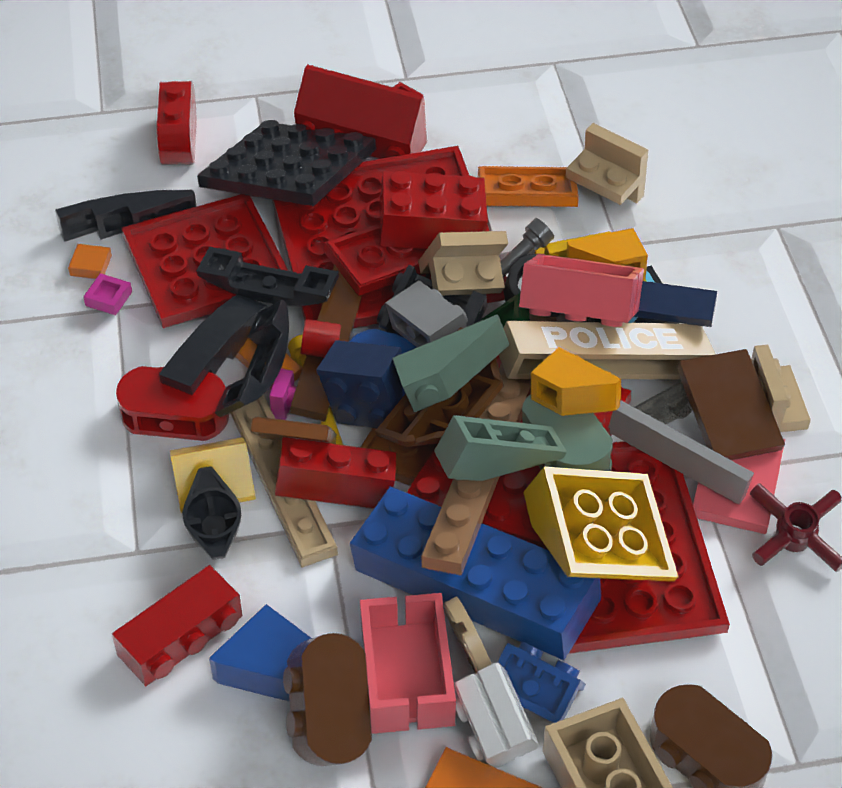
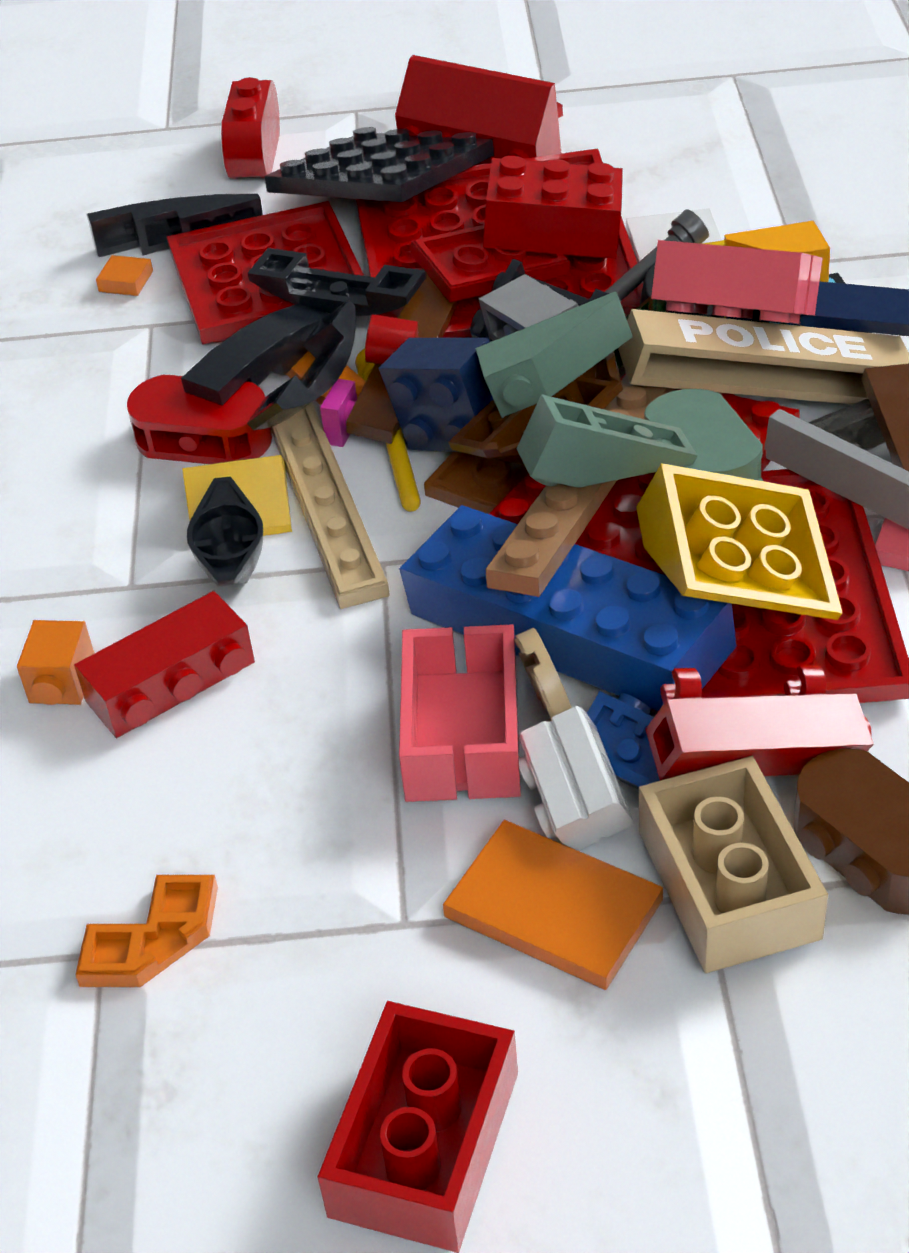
camera: 10 degrees right, 5 degrees down
dark pink plate [83,273,132,315] -> none
blue slope [209,604,312,702] -> none
dark orange tile [251,416,337,444] -> none
red brick [275,437,396,509] -> none
reddish brown brick [283,633,372,766] -> none
tan bracket [418,231,508,295] -> none
orange tile [478,166,579,207] -> none
light orange slope [531,347,621,416] -> none
tan bracket [566,123,649,205] -> none
none -> orange brick [17,620,94,705]
none -> brick [645,665,874,781]

